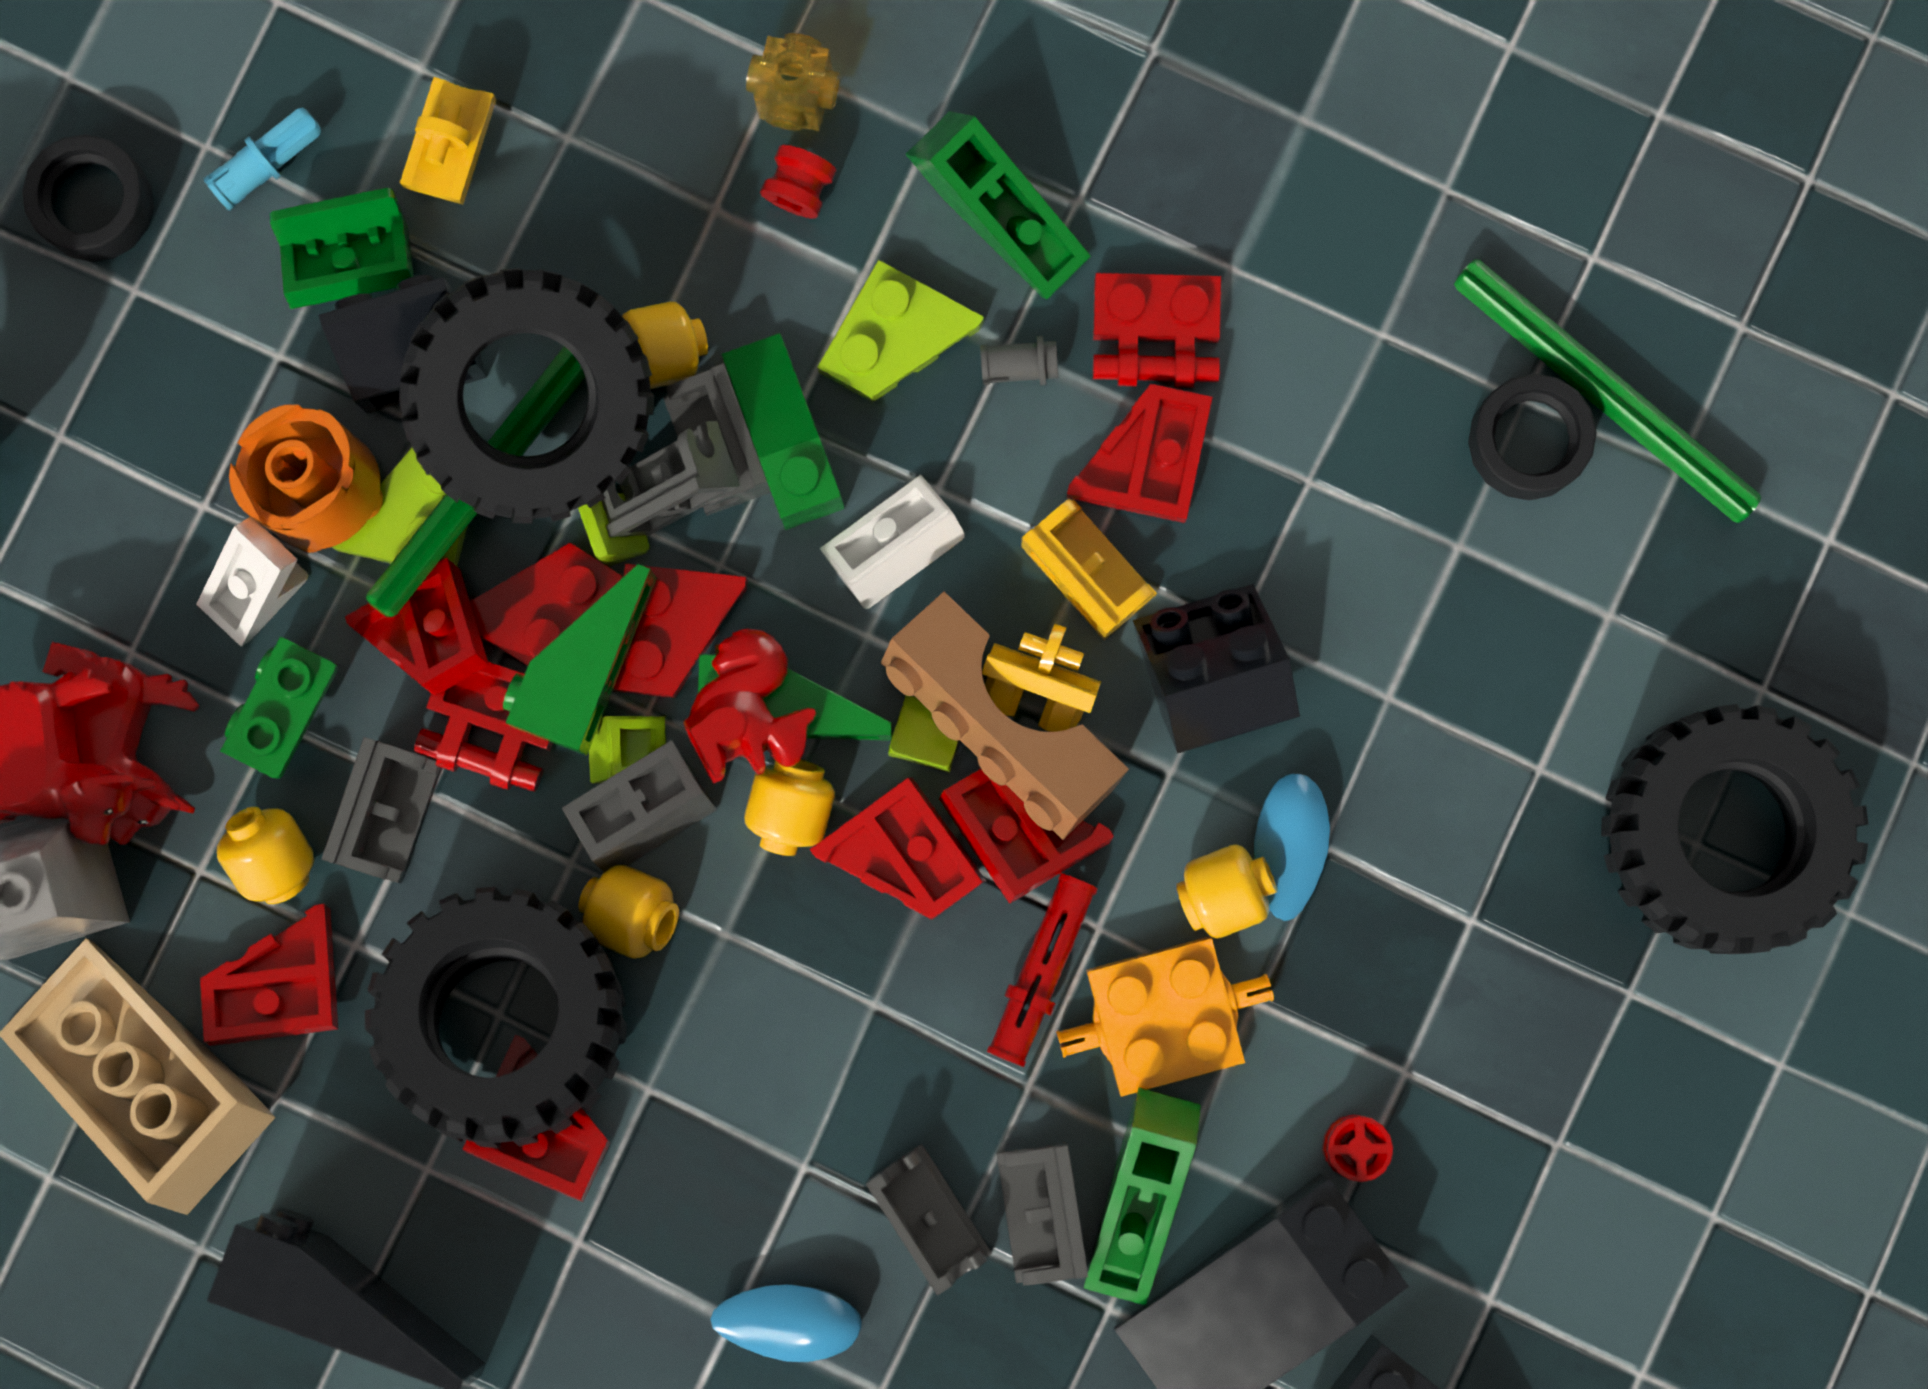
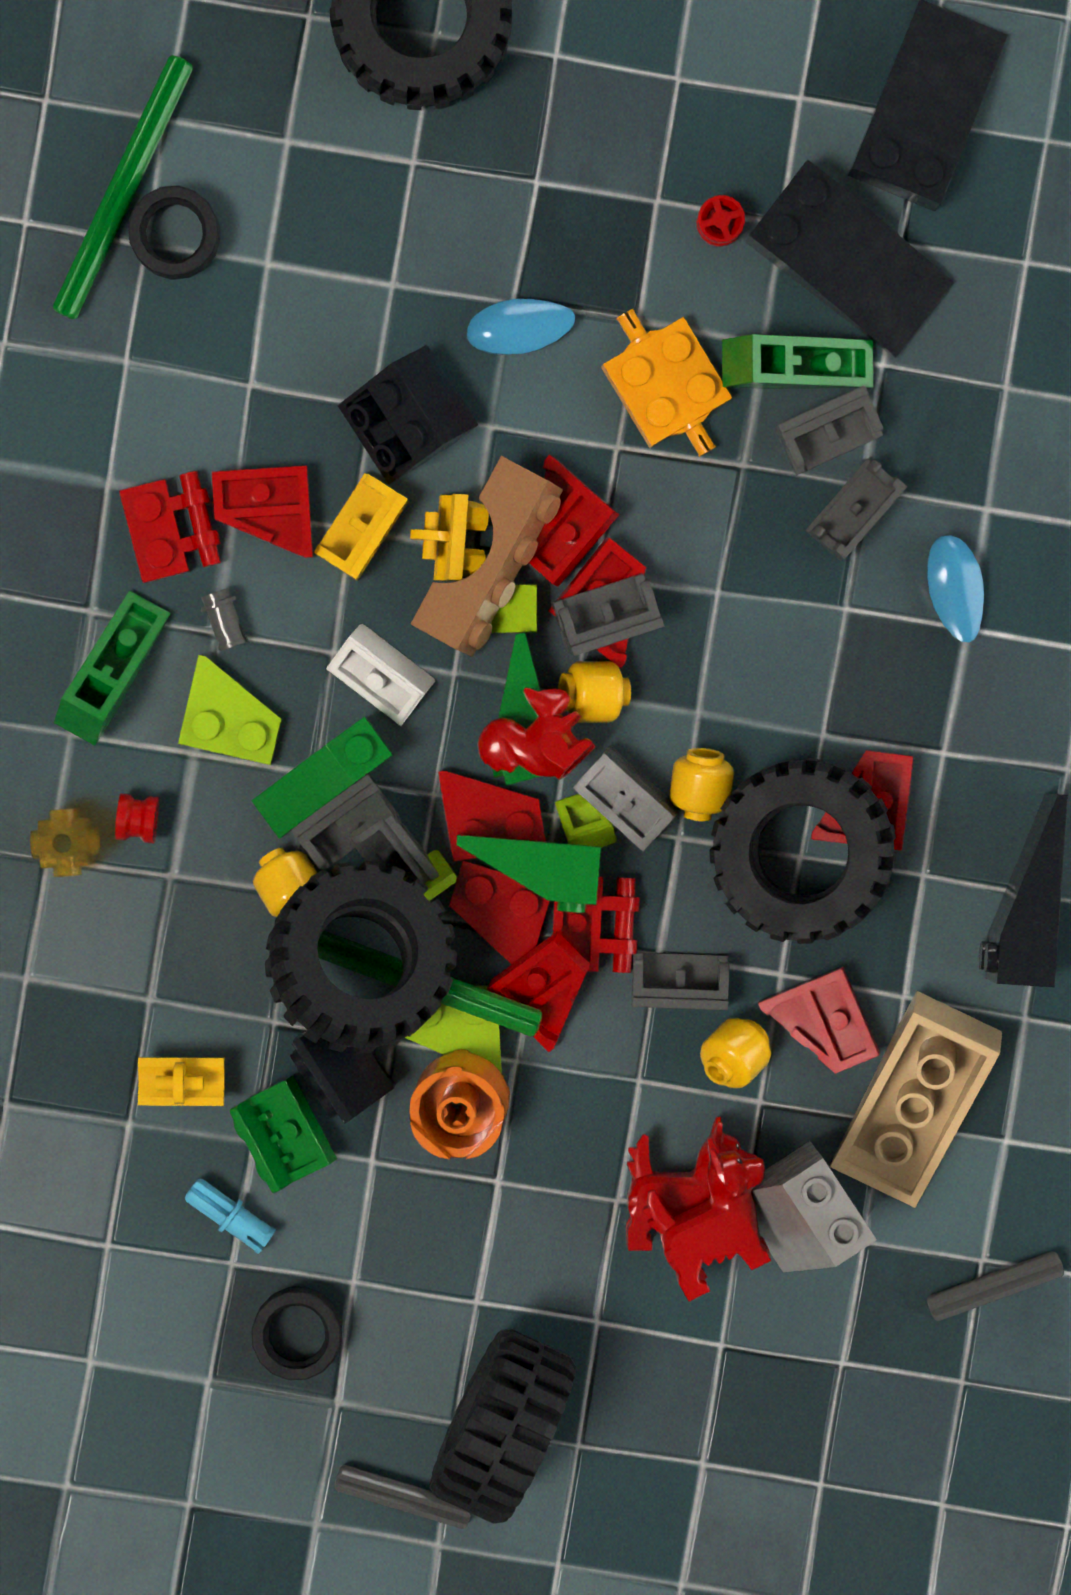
camera: 110 degrees left, 5 degrees up
white slope [196,517,309,647] -> none
green bracket [220,636,338,779] -> none
red pin [986,873,1098,1068] -> none
yellow head [1176,844,1278,938] -> none
none -> dark grey hinge [551,573,665,656]

